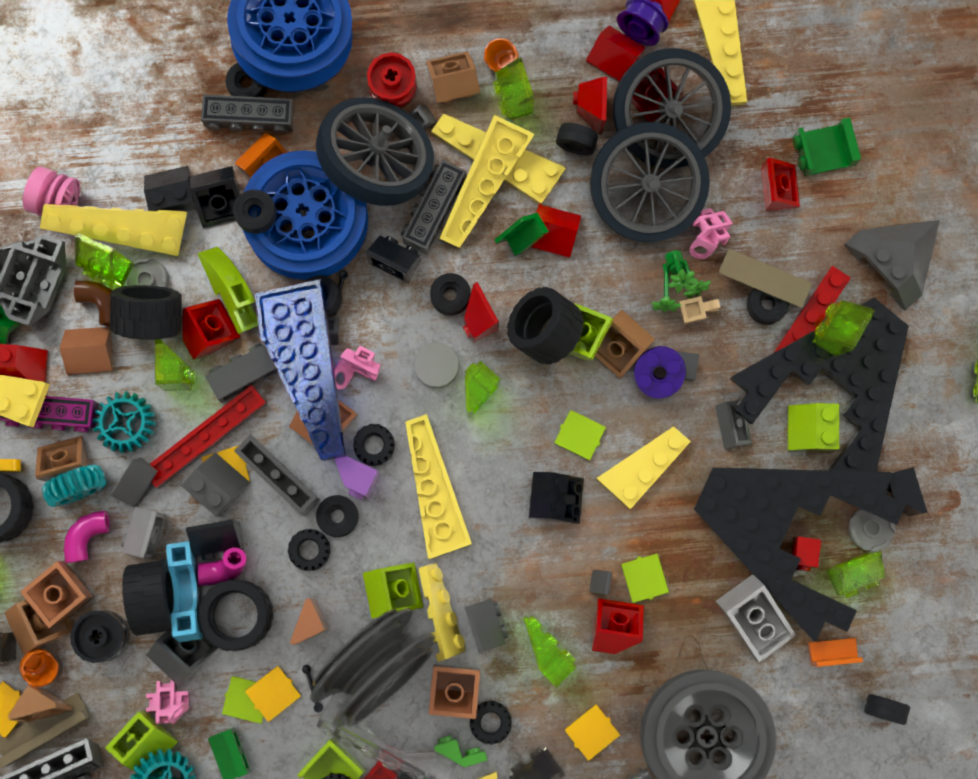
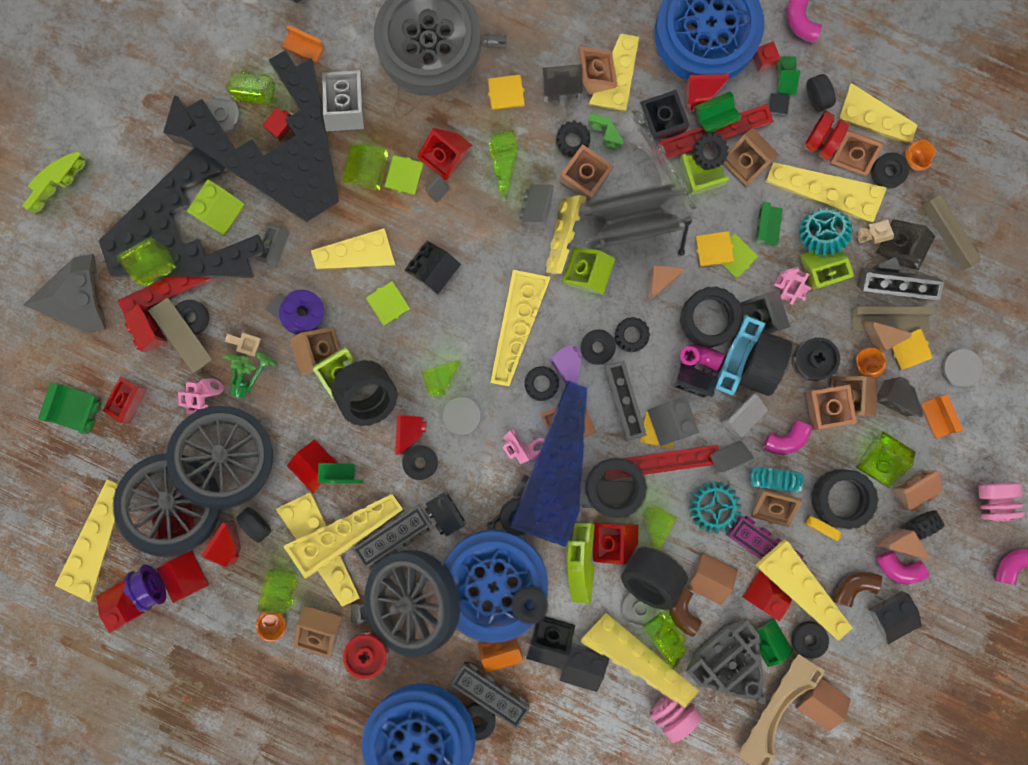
camera: 145 degrees left, 5 degrees up
none -> red slope [124,304,167,353]
none -> clear neon green slope [342,144,388,191]
none -> black tyre [585,458,647,519]

